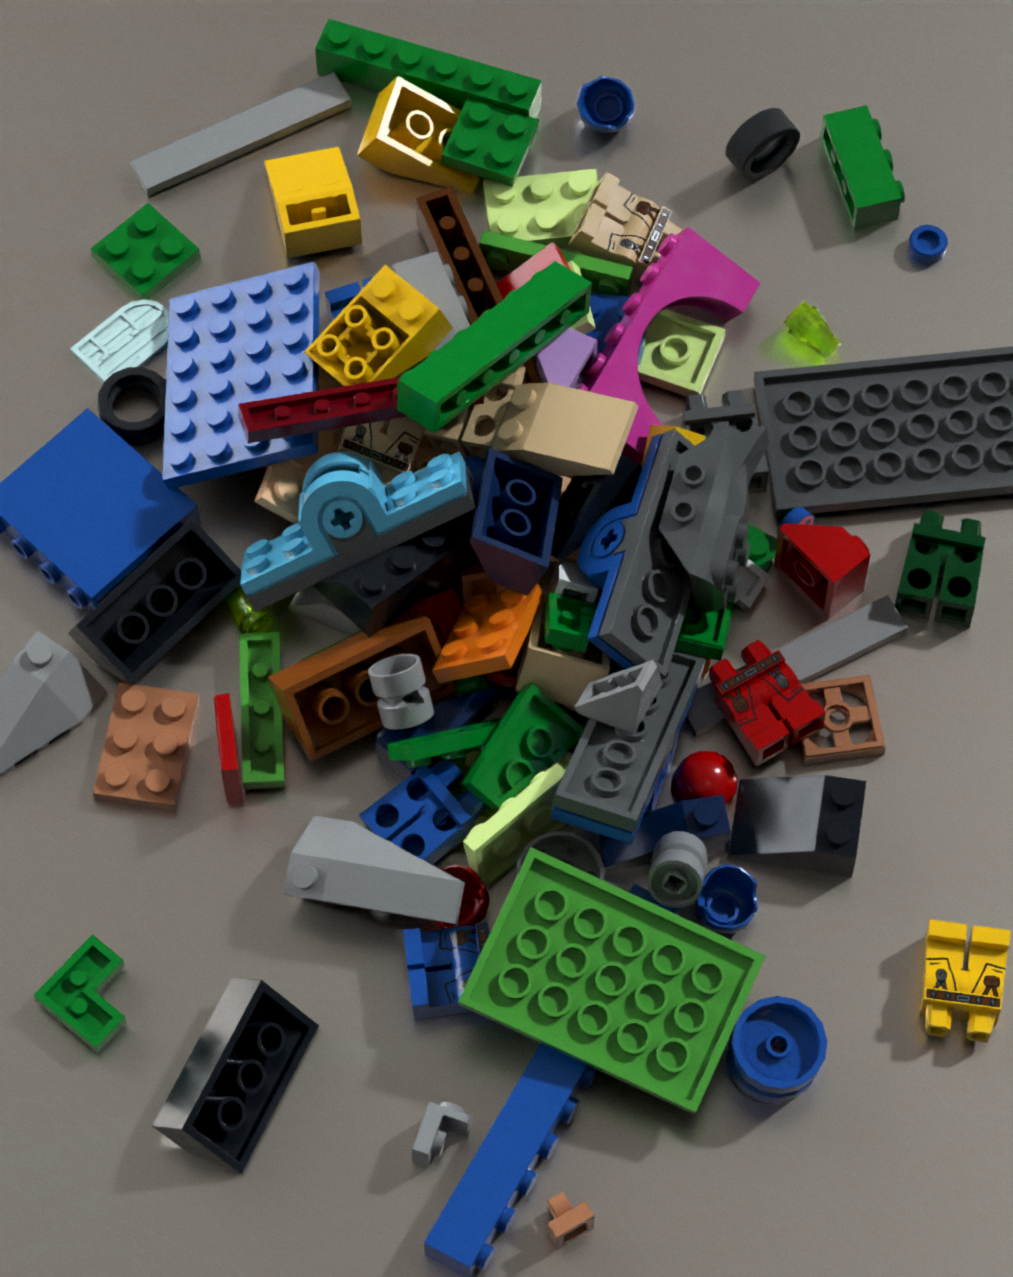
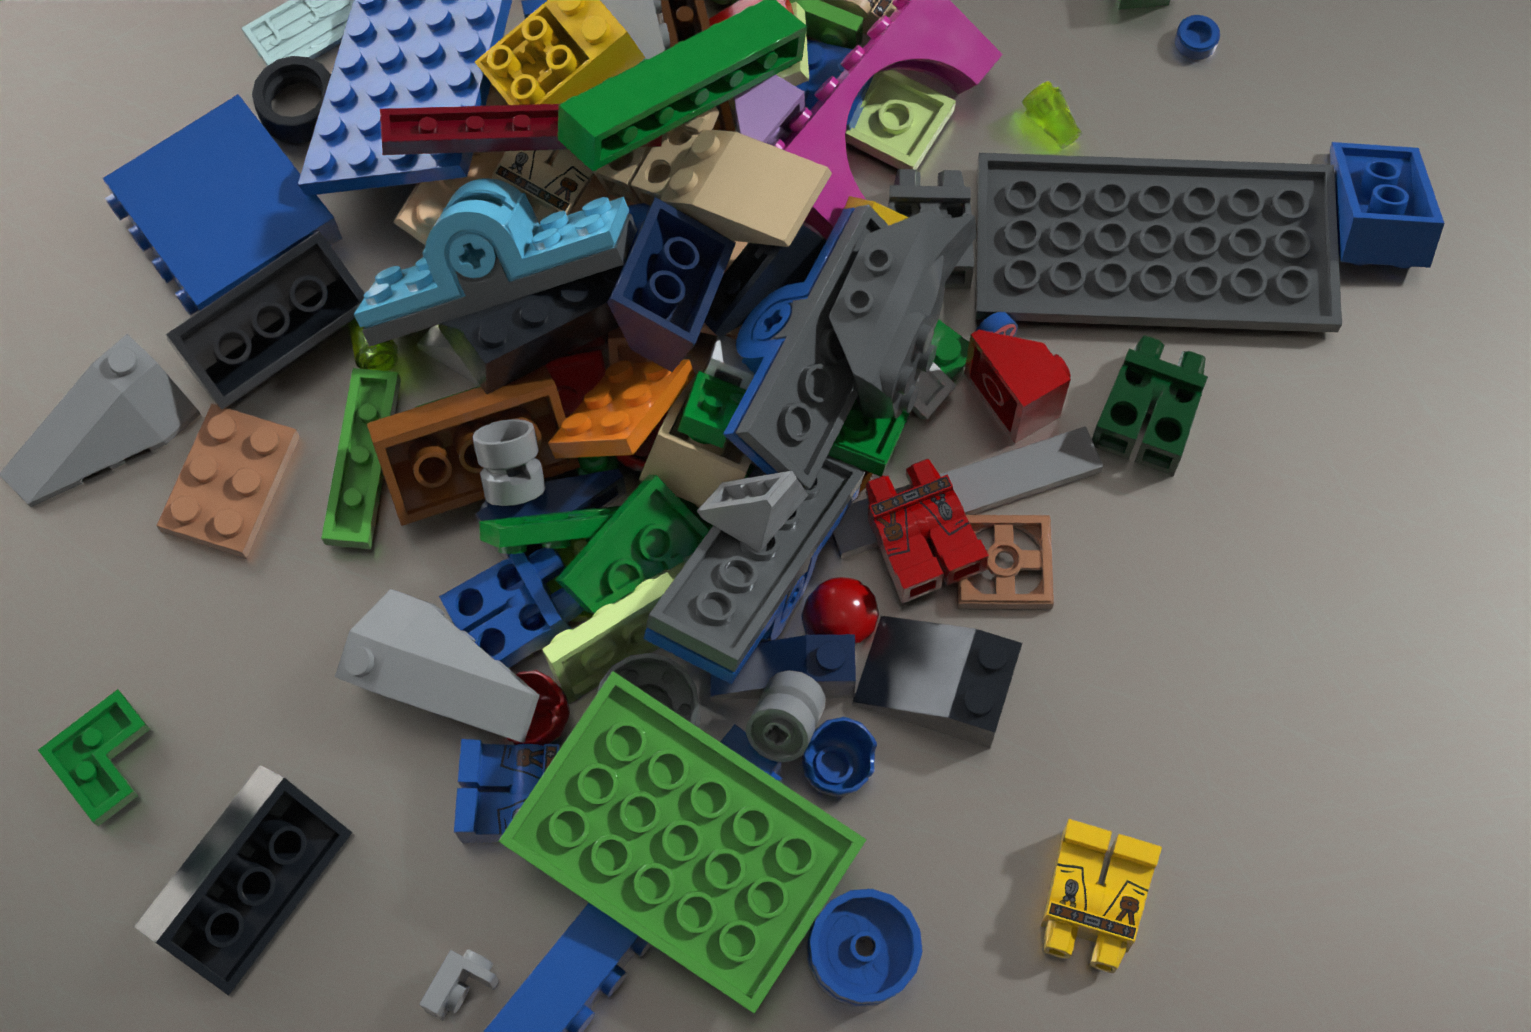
camera: 10 degrees right, 5 degrees up
red tile [213,693,243,804] -> none

